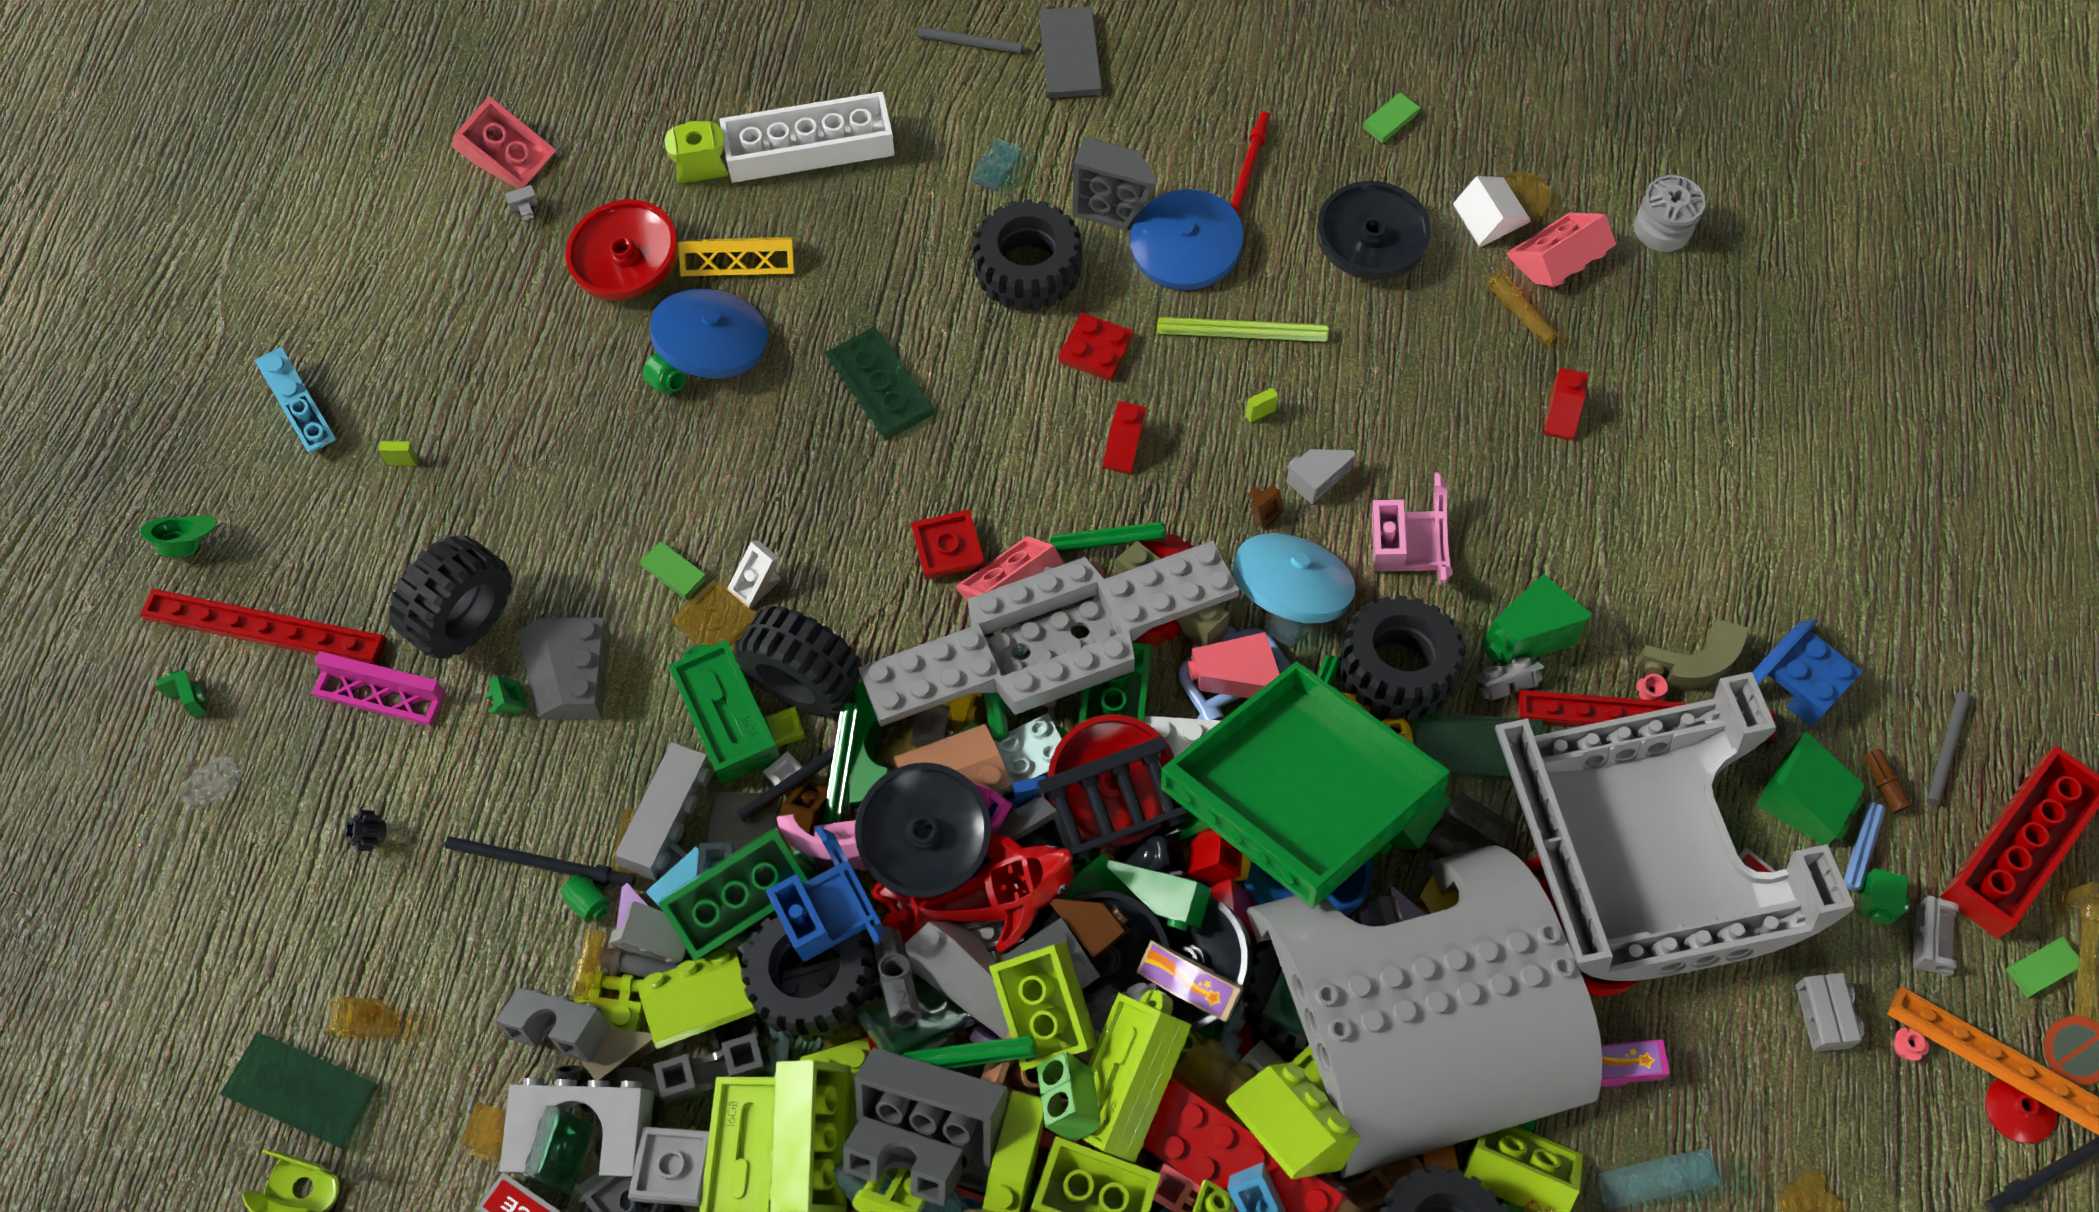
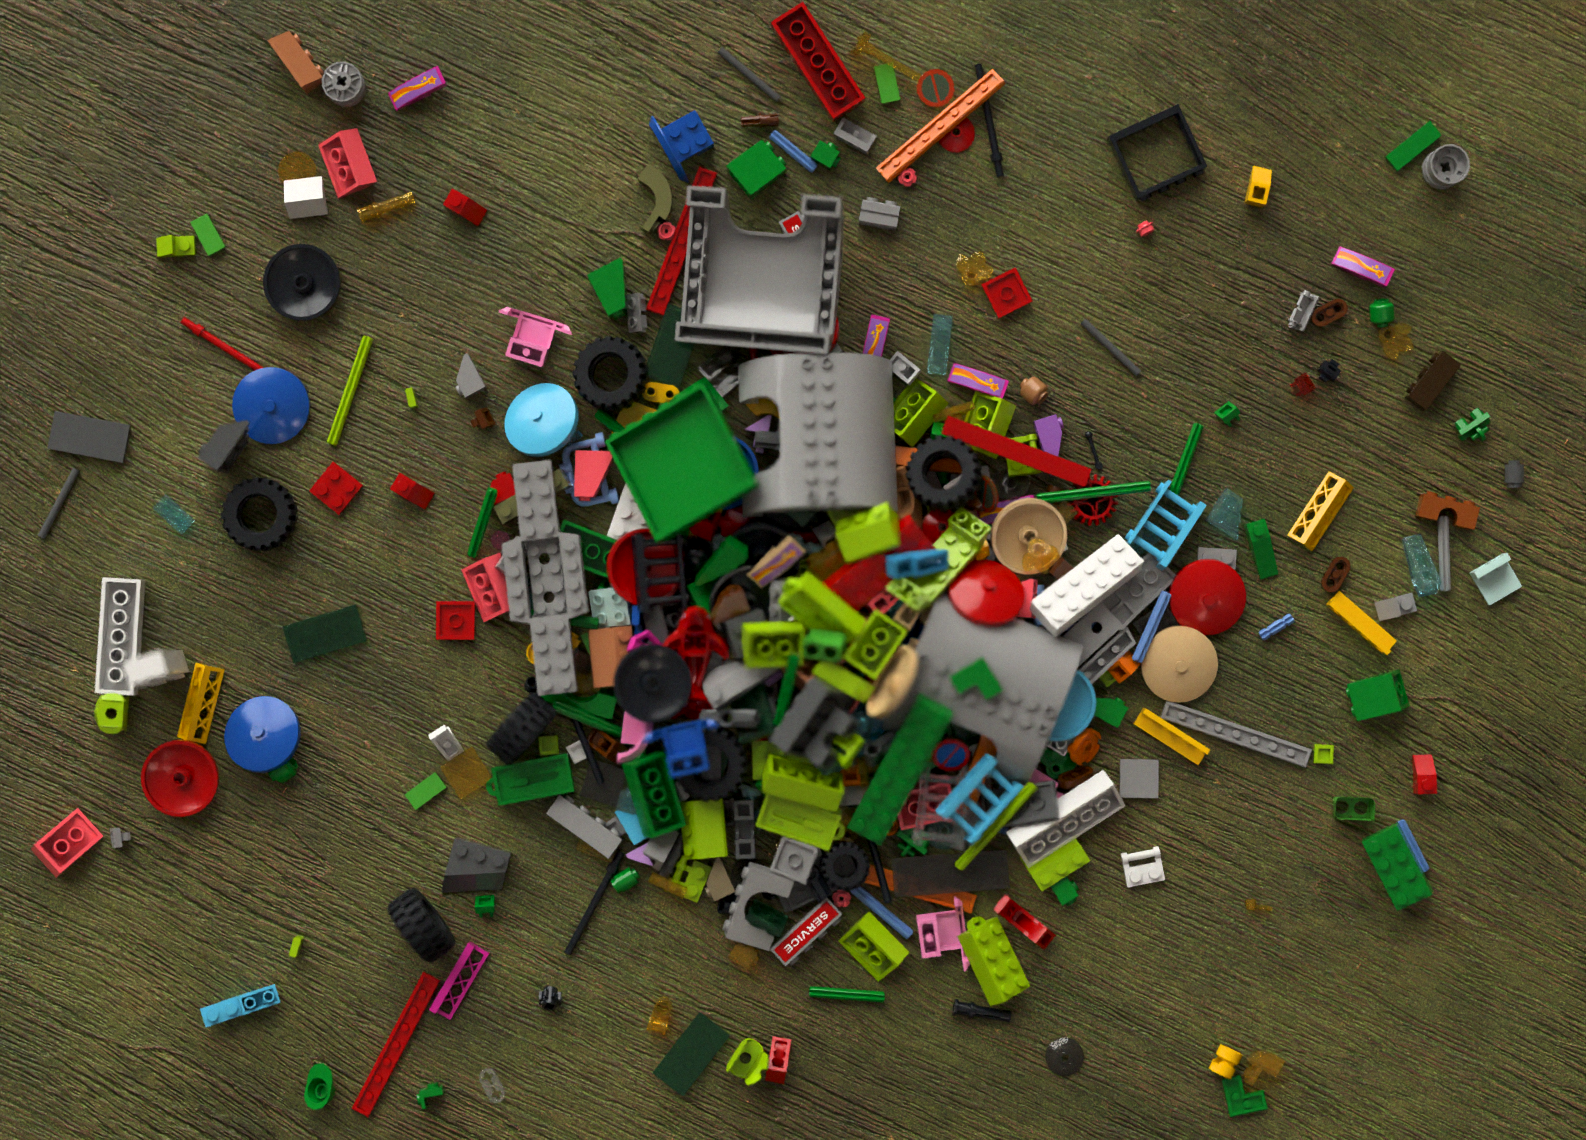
camera: 80 degrees left, 25 degrees up
dark grey arch [496,987,611,1062] -> none
none -> white brick [122,650,189,688]
none -> lime slope [156,235,196,257]
none -> nougat slope [268,31,324,94]
none -> slope [388,66,447,111]
none -> light grey slope [890,351,922,386]

